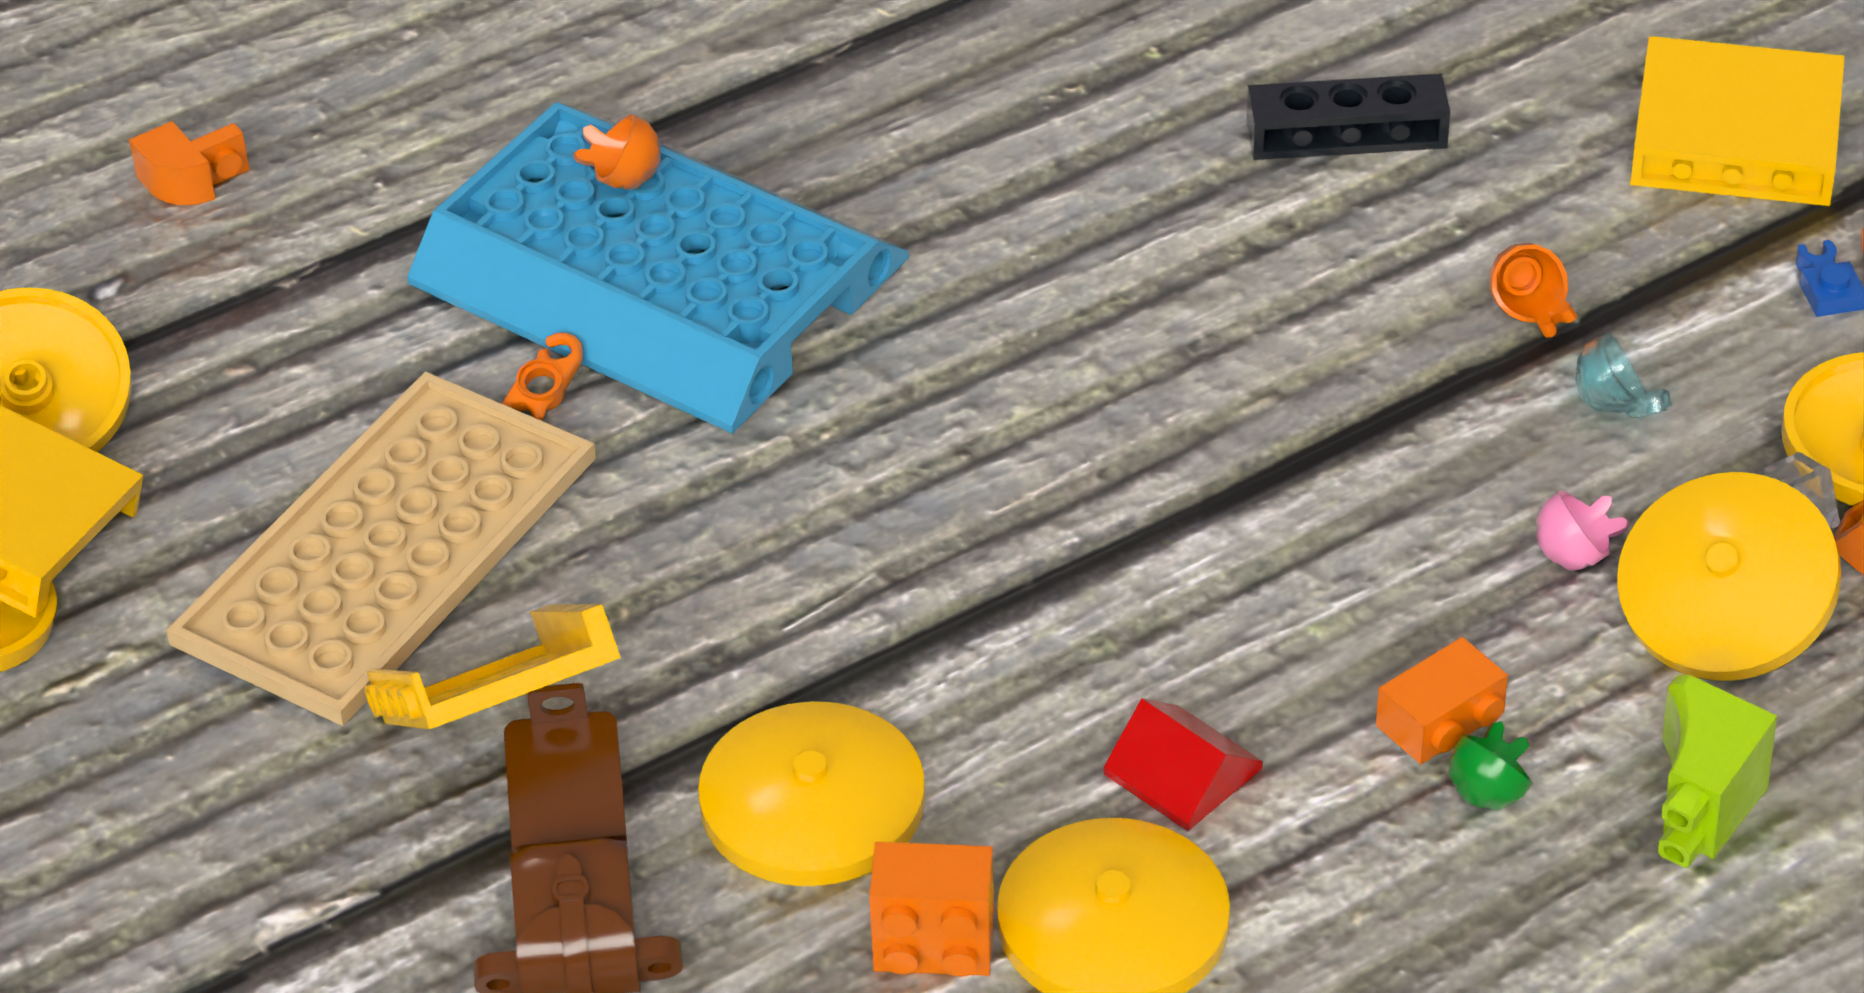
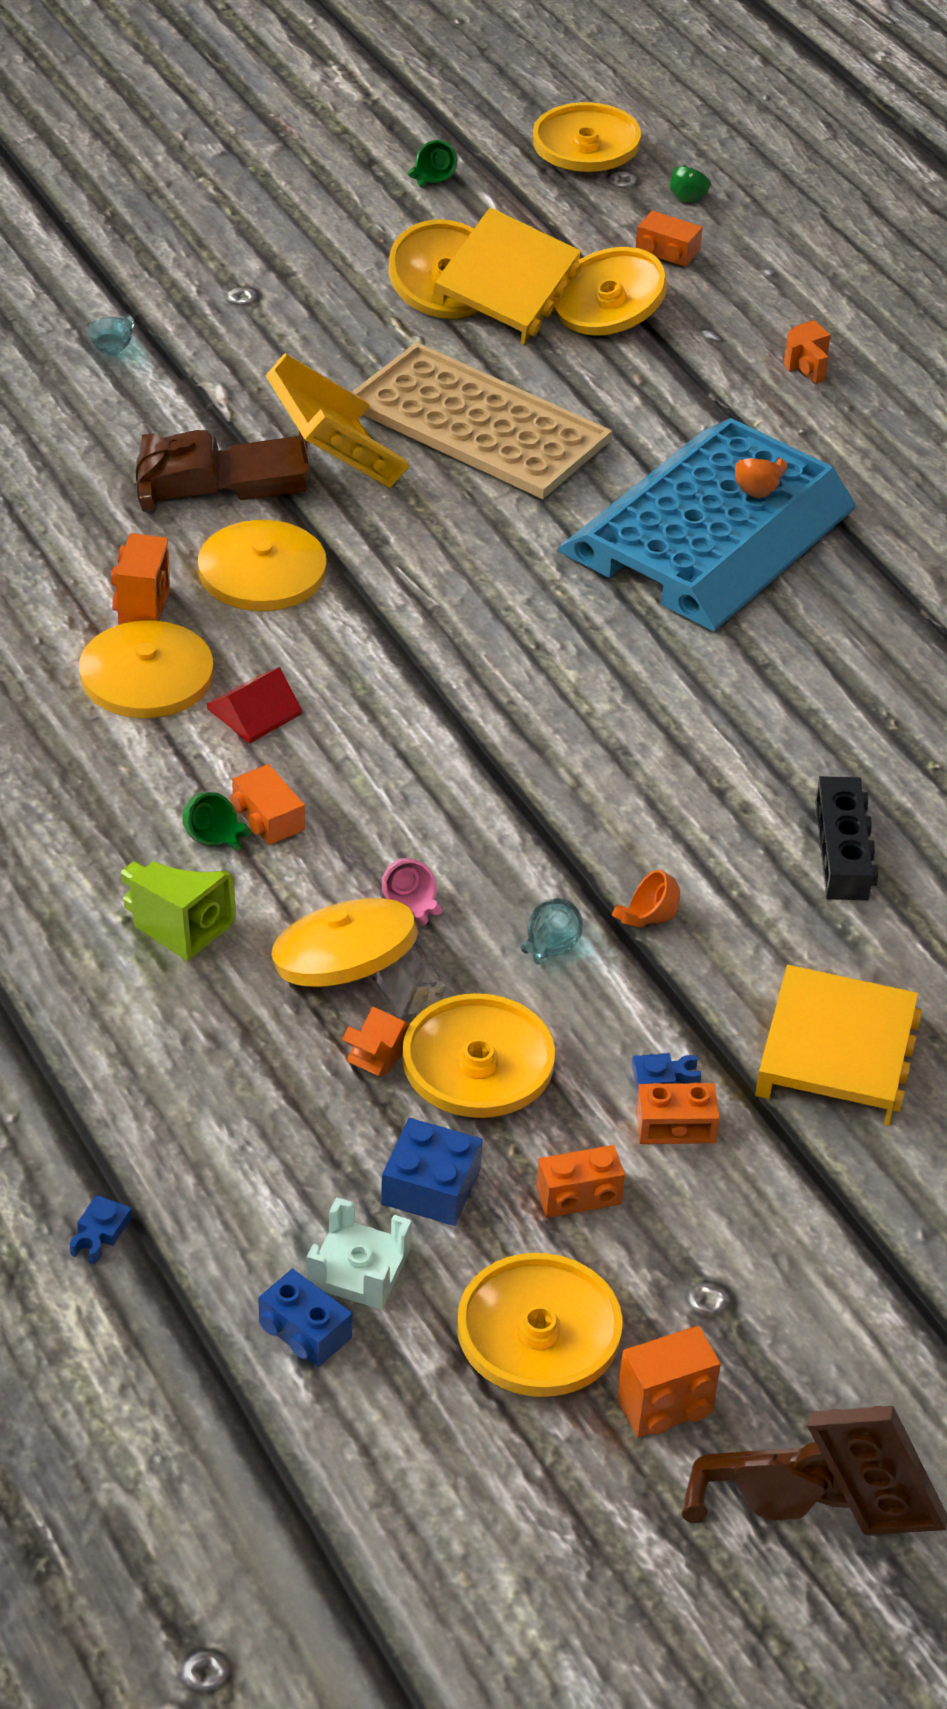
camera: 90 degrees right, 0 degrees up
orange piece [502,333,583,420] -> none

